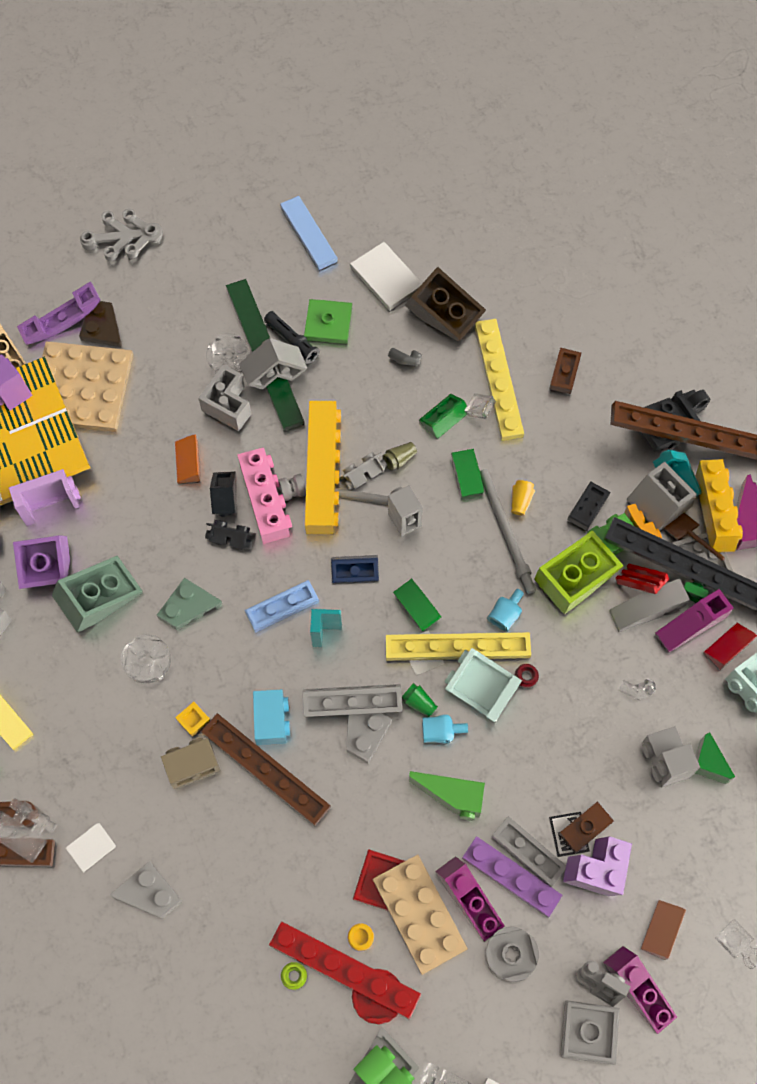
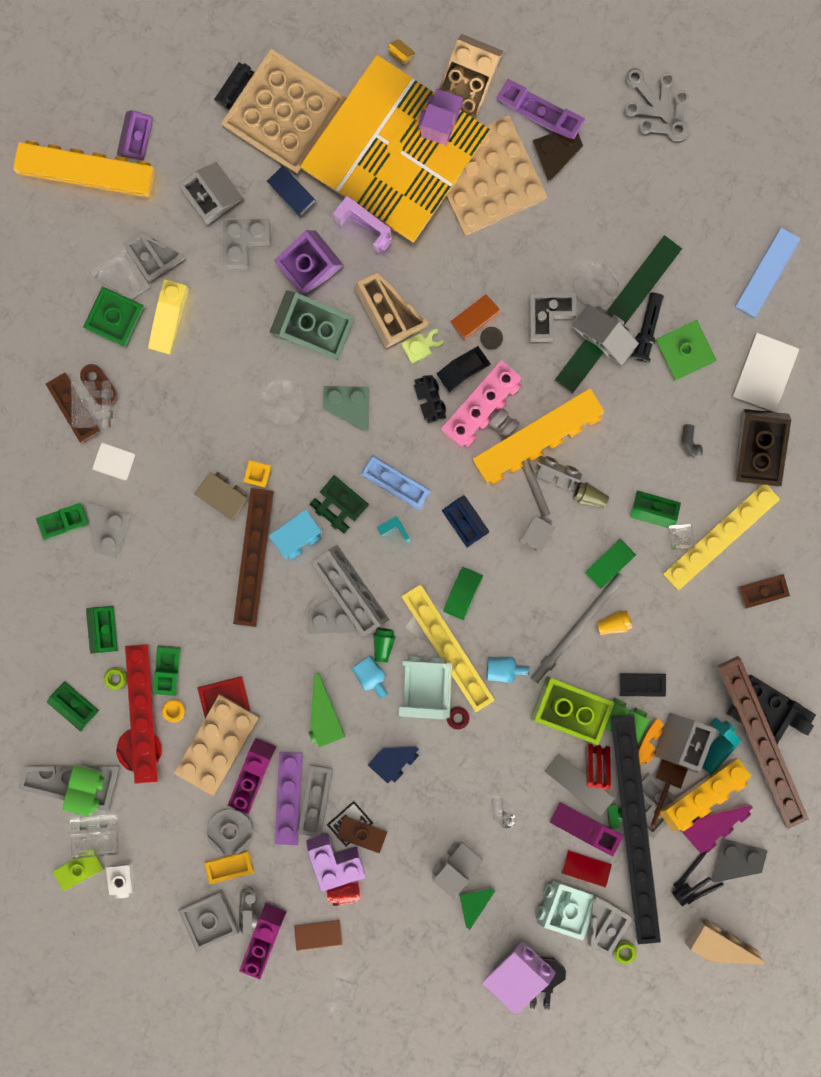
camera: 60 degrees right, 20 degrees up
none -> green slope [36,503,88,540]
none -> green slope [47,681,99,731]
none -> green slope [86,606,118,654]
none -> green slope [153,645,181,696]
none -> yellow tile [204,850,254,885]
none -> dark green plate [309,475,369,534]
none -> clear red brick [327,882,361,906]
none -> tan wedge [354,273,429,348]
none -> dark blue slope [368,745,419,784]
none -> yellowish green plate [401,329,444,364]
none -> clear smoke tile [480,327,503,350]

